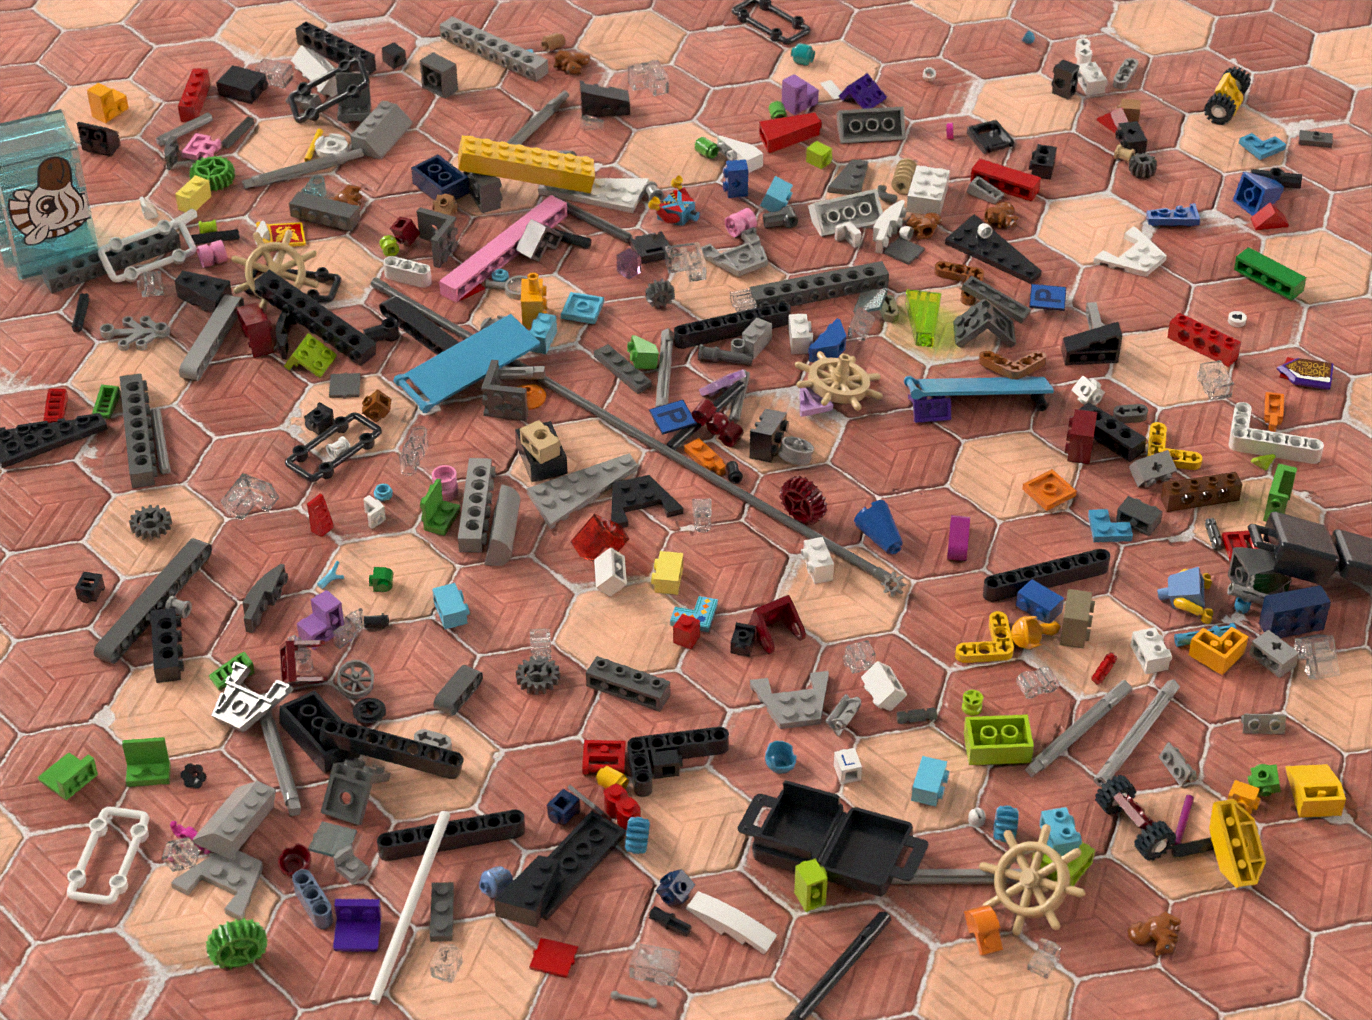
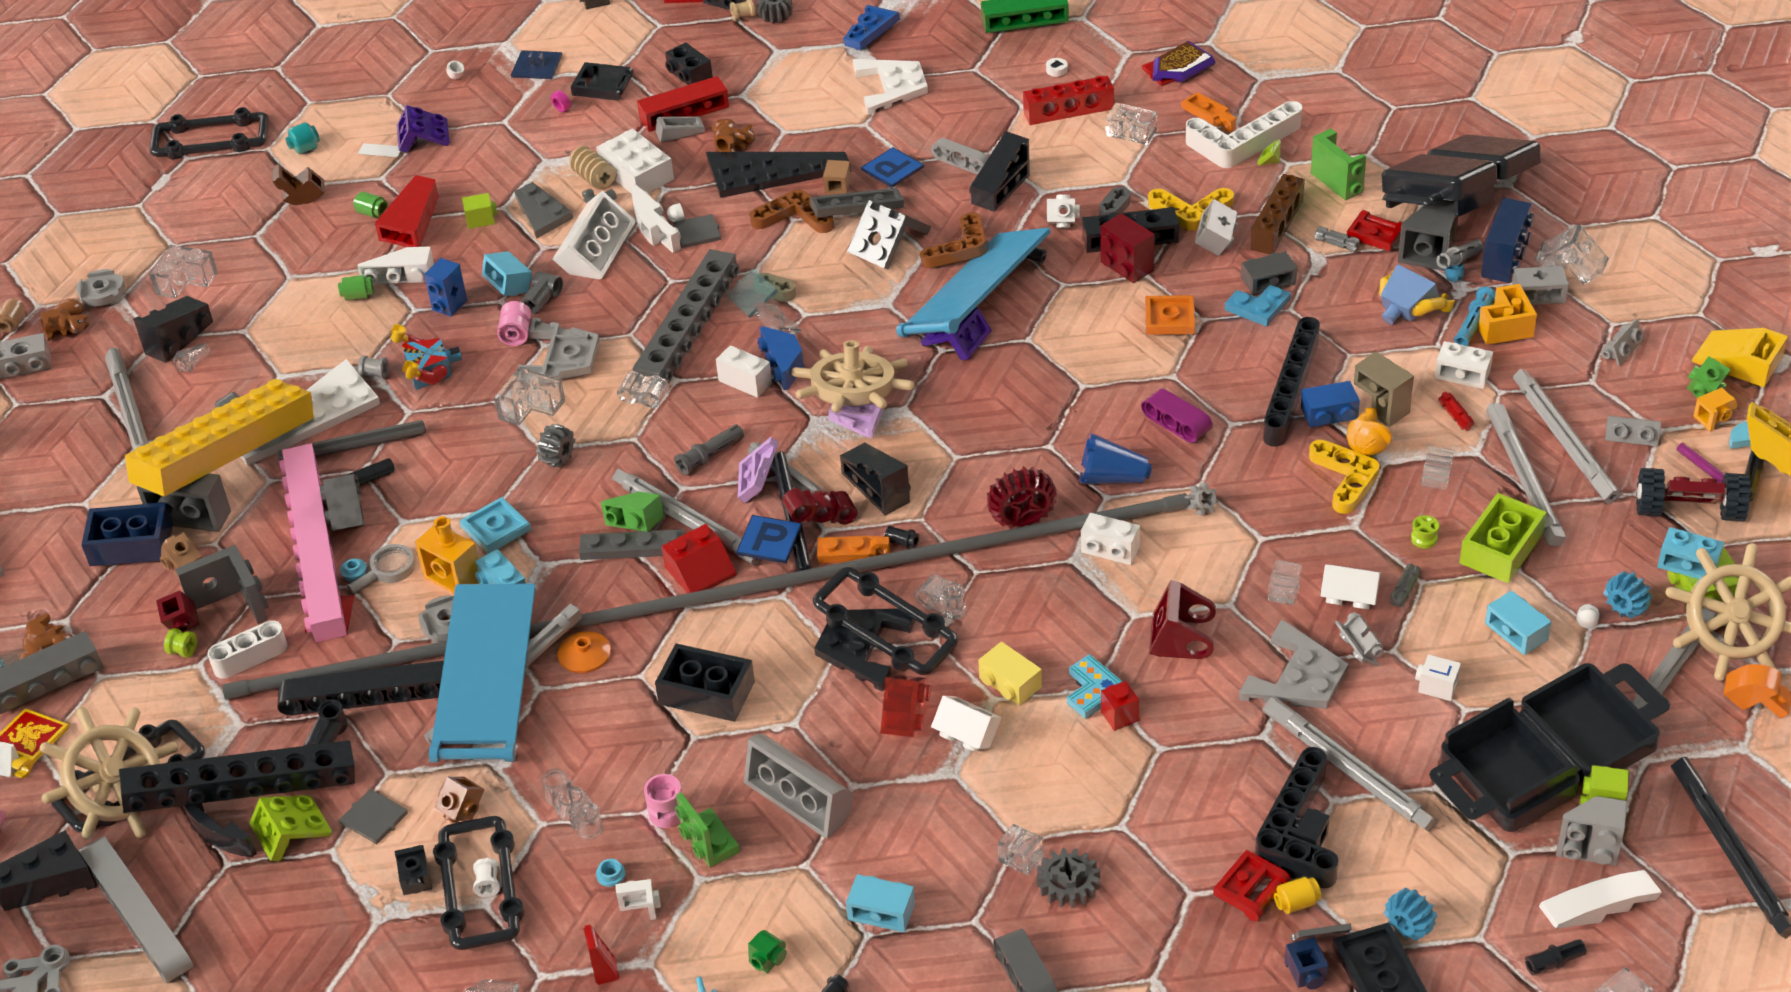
camera: 50 degrees left, 0 degrees up
dark red wedge [236,303,274,358] -> none
light grey brick [458,458,496,553] -> none
dark grey bracket [481,359,528,421] -> none
tan brick [520,420,561,464] -> none
light grey wing [527,453,638,529] -> none
dark grey brick [586,656,671,712] -> none
red brick [603,783,641,833] -> none
brick [616,248,641,279] -> none
black container [629,231,673,264] -> none
dark blue brick [655,869,695,906] -> none
black beam [674,302,791,349] -> none
black brick [730,622,756,657] -> none
light grey hinge [731,318,772,360] -> none
dark azure hair [765,741,797,774] -> none
light grey wheel [778,437,814,465] -> none
medium lavender brick [782,74,819,115] -> none
white bracket [835,222,862,248] -> none
light grey slope [836,107,906,143] -> none
dark orange animal [905,213,942,239] -> none
clear neon green slope [905,289,942,347] -> none
white hinge [977,223,993,239] -> none
none -> light grey plate [76,269,125,308]
none -> reddish brown brick [273,164,325,205]
none -> dark blue piece [511,50,562,79]
none -> red slope [661,524,737,593]
none -> black bar [813,567,958,675]
none -> medium nougat brick [823,160,851,195]
none -> light grey piece [1262,696,1437,832]
none -> light grey slope [1556,796,1627,866]

